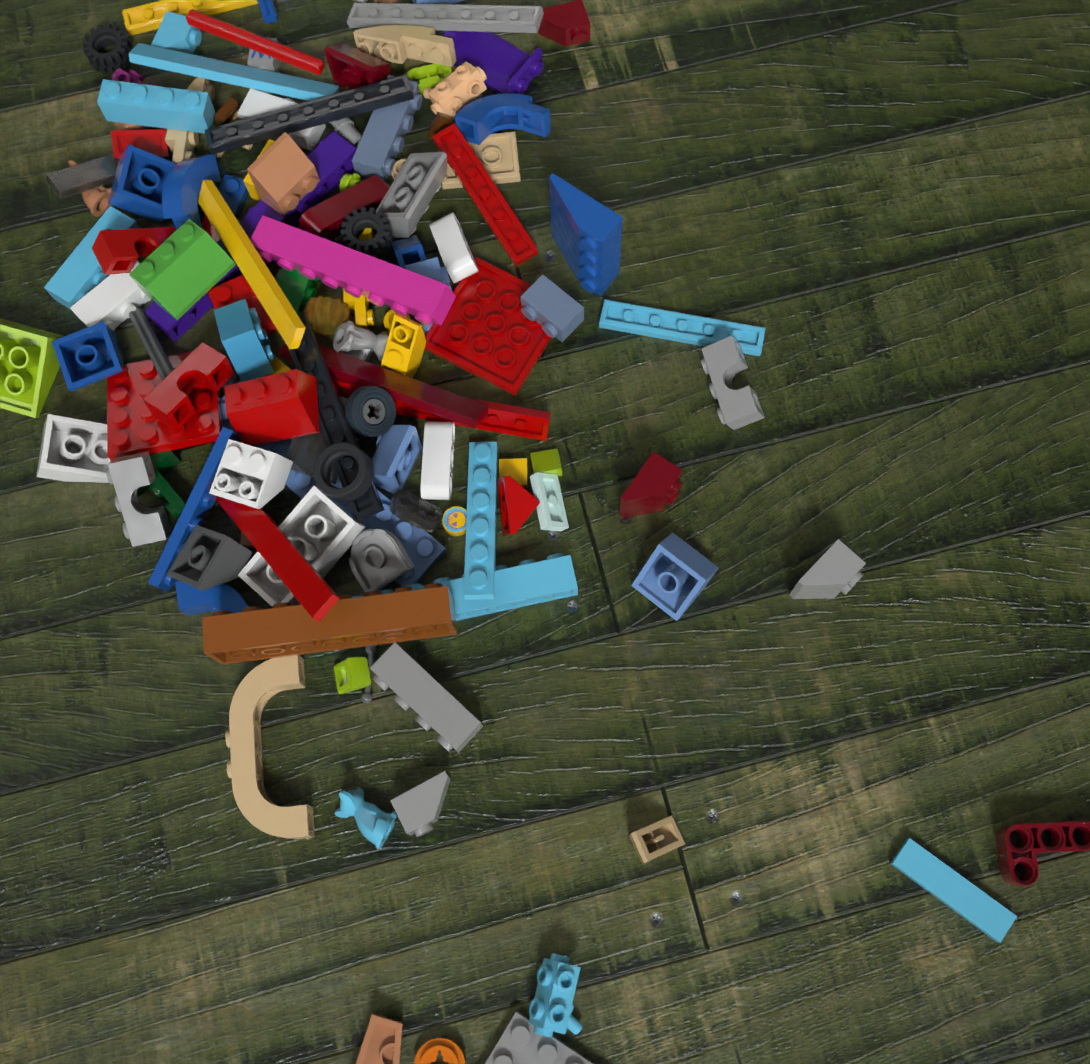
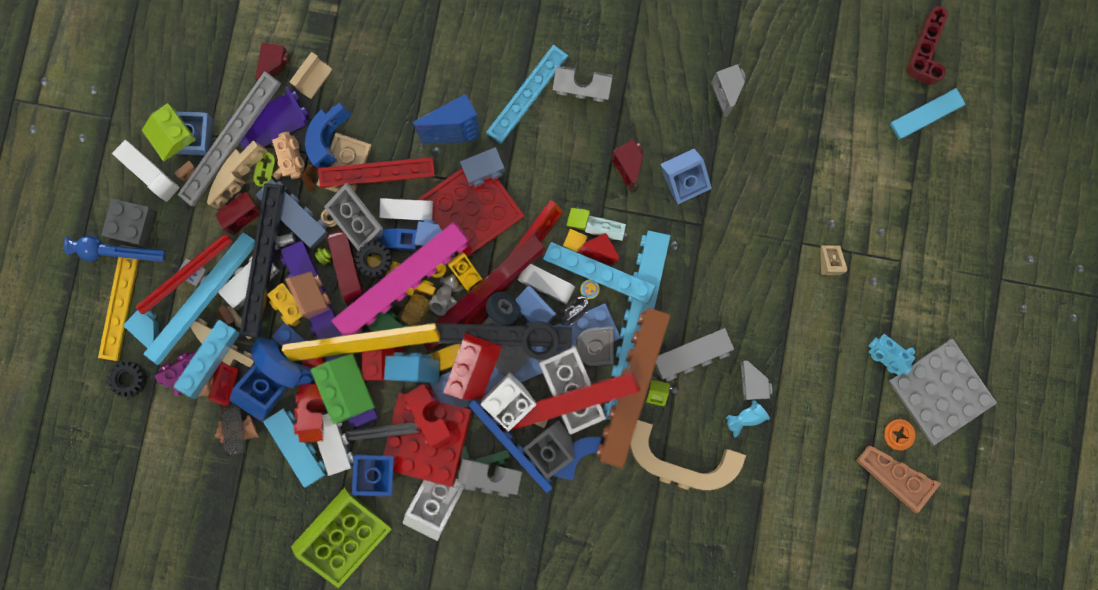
camera: 75 degrees left, 10 degrees up
none -> tan panel [290,52,332,99]

